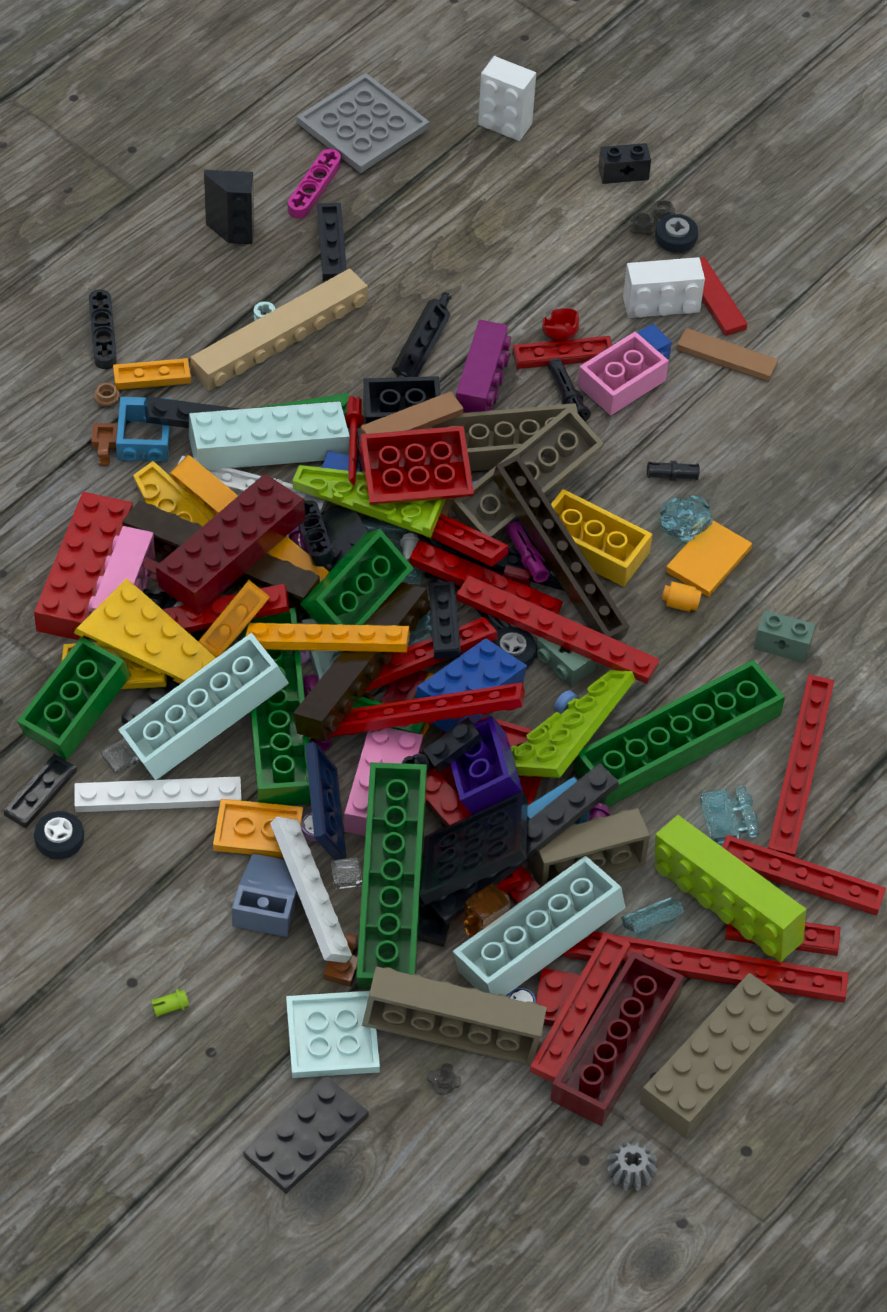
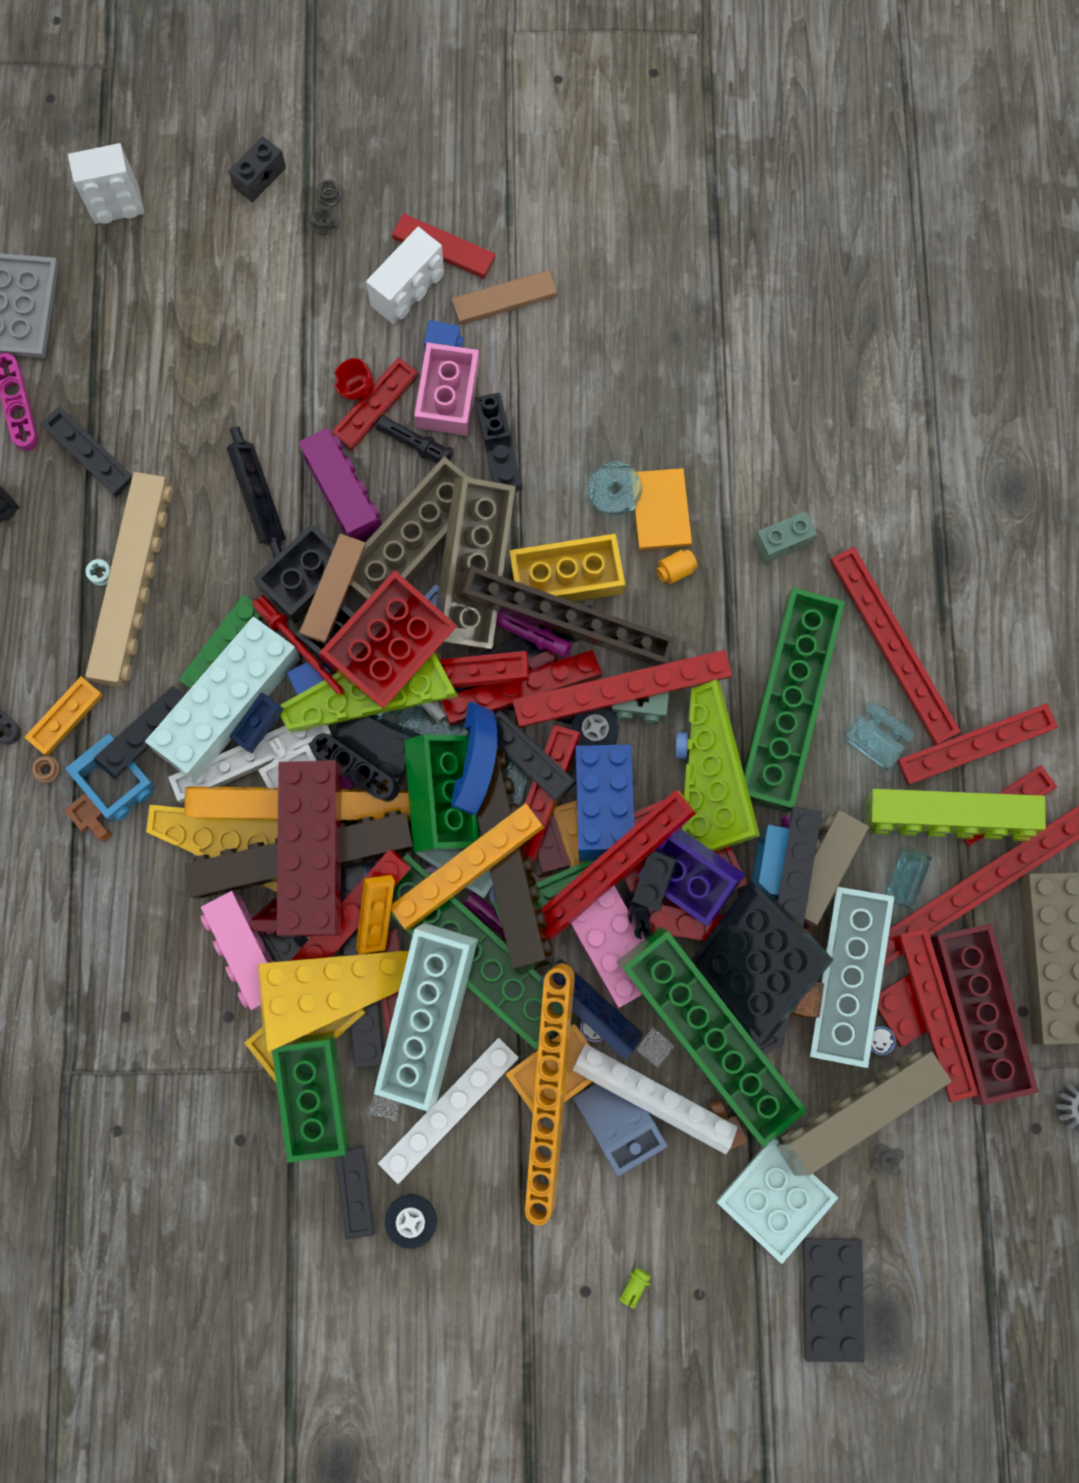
camera: 45 degrees left, 25 degrees up
red brick [34,492,133,640] -> none
black pin [647,460,700,481] -> none
black wheel [655,214,698,252] -> none
none -> dark blue plate [229,692,284,753]
none -> blue slope [451,702,497,815]
none -> black slope [475,392,523,492]
none -> light orange beam [525,963,575,1225]

